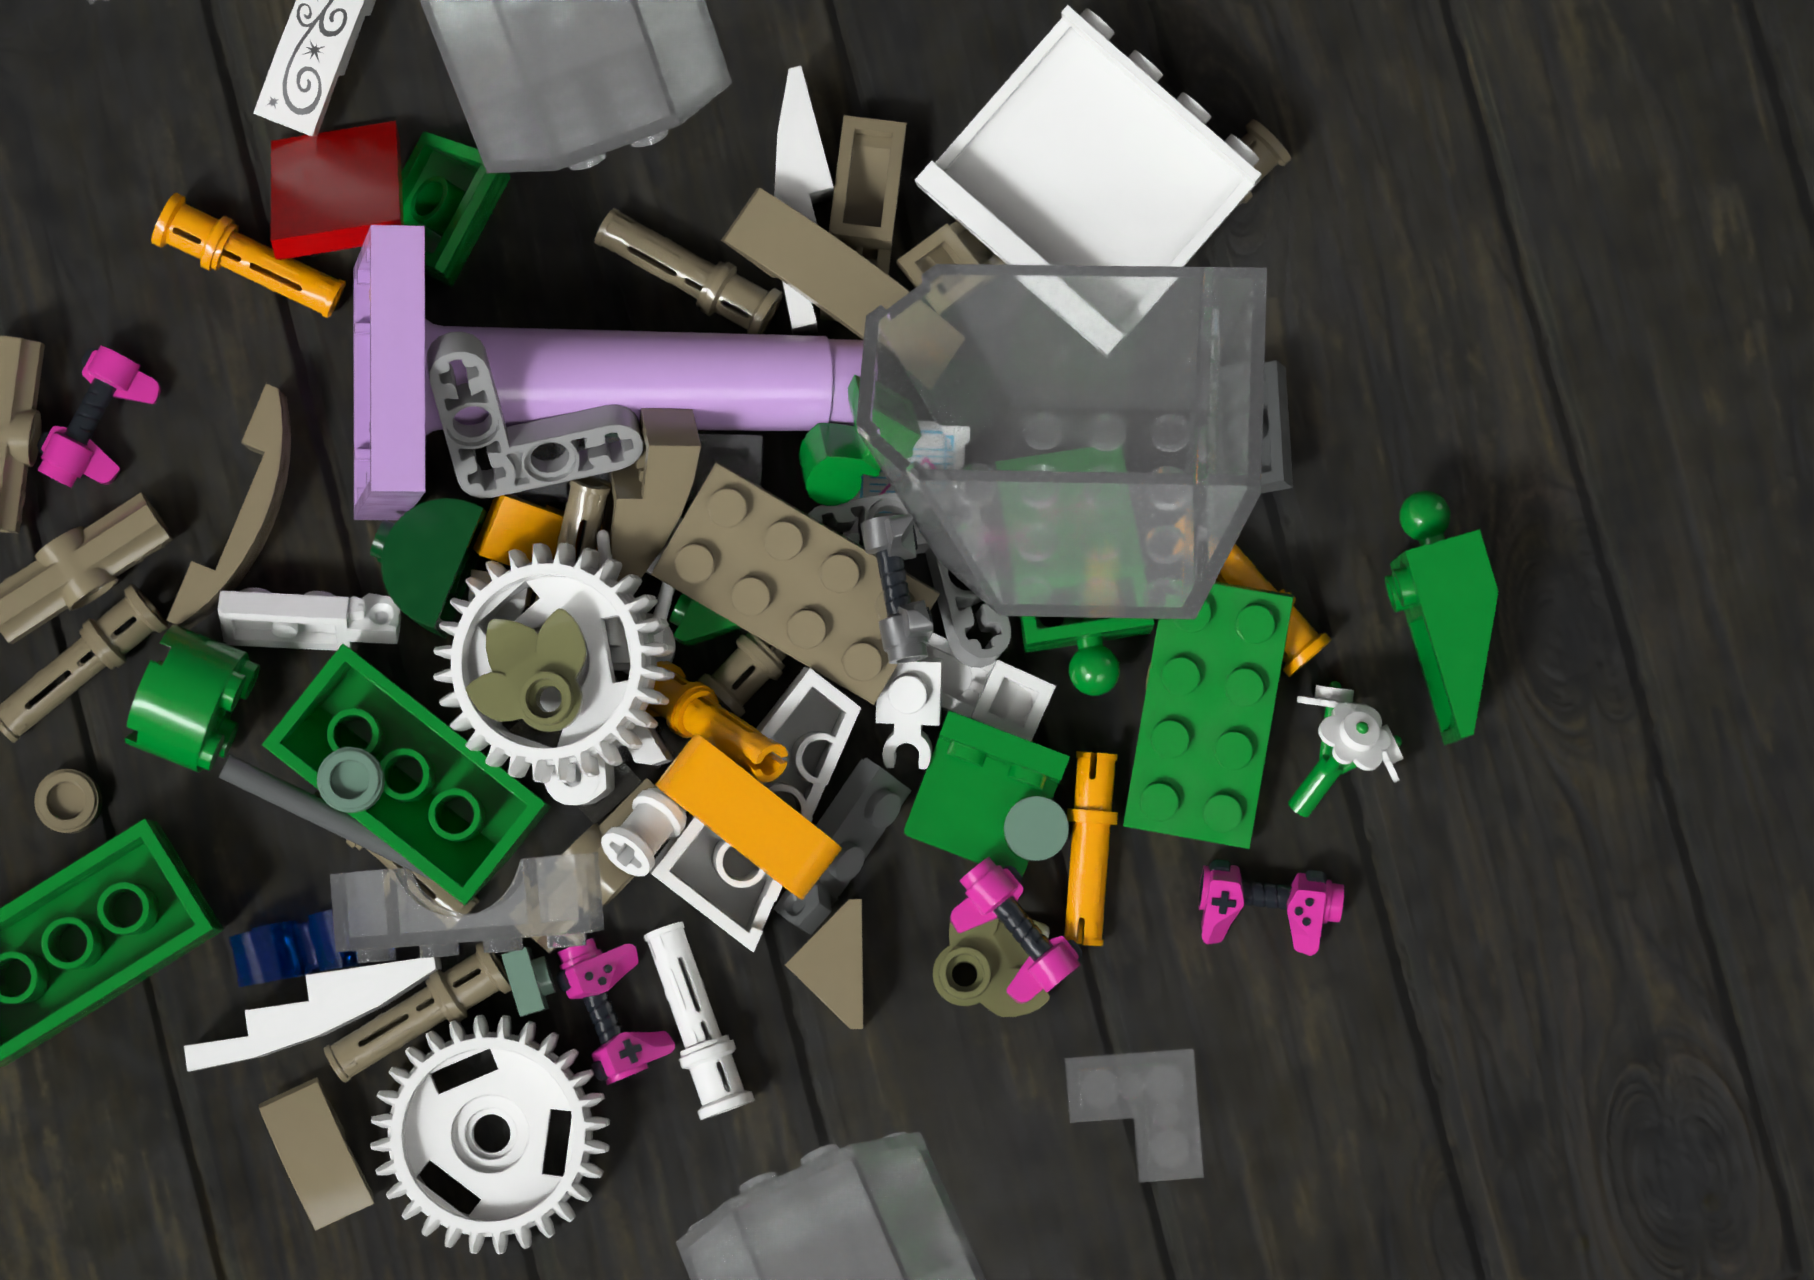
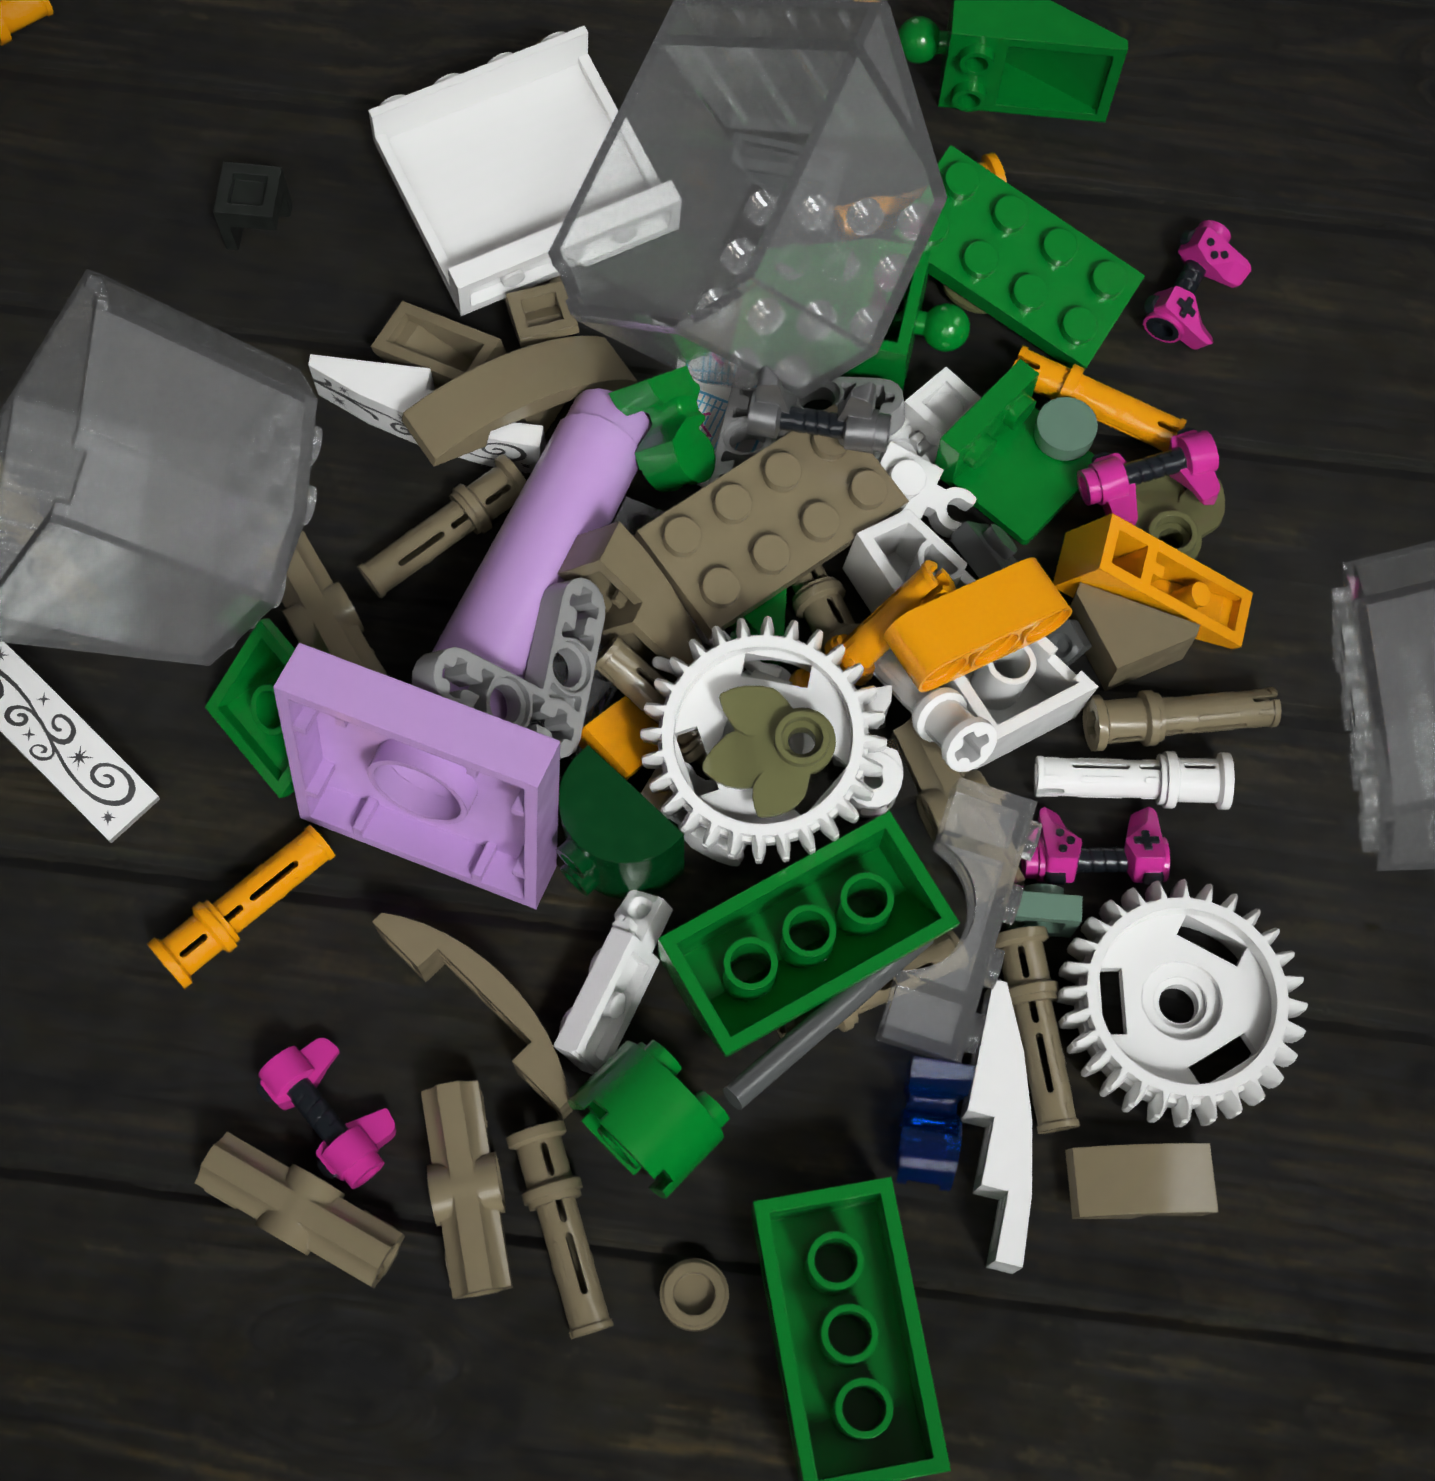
camera: 65 degrees left, 15 degrees down
red tile [271,121,404,260] -> none
sand green tile [317,747,385,813] -> none
clear plate [1064,1048,1204,1182] -> none
white plant [1288,681,1404,817] -> none
none -> dark tan piece [256,531,387,675]
none -> light orange slope [1053,513,1253,649]
none -> dark tan pin [1083,687,1282,751]

